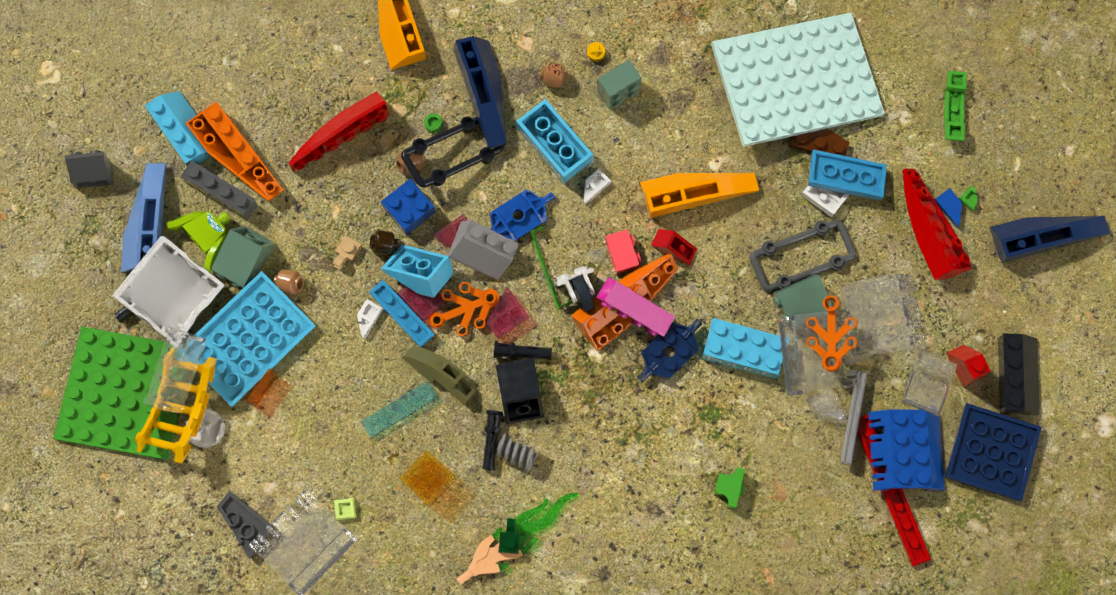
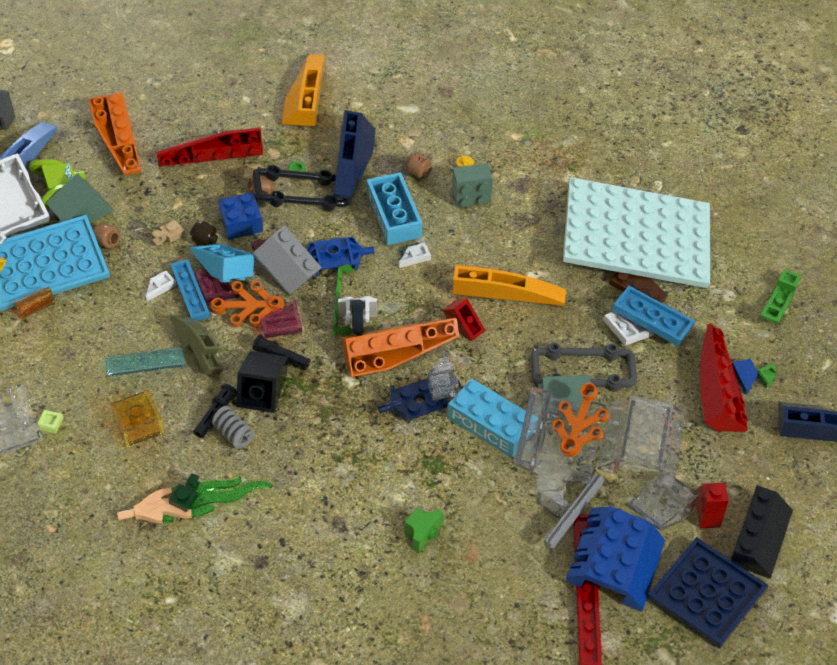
camera: 20 degrees right, 25 degrees down
medium azure slope [144,91,211,166] -> none
dark grey brick [181,160,258,220] -> none
dark pink brick [597,277,675,337] -> none
coral brick [605,230,641,276] -> none
none -> clear slope [428,354,459,400]

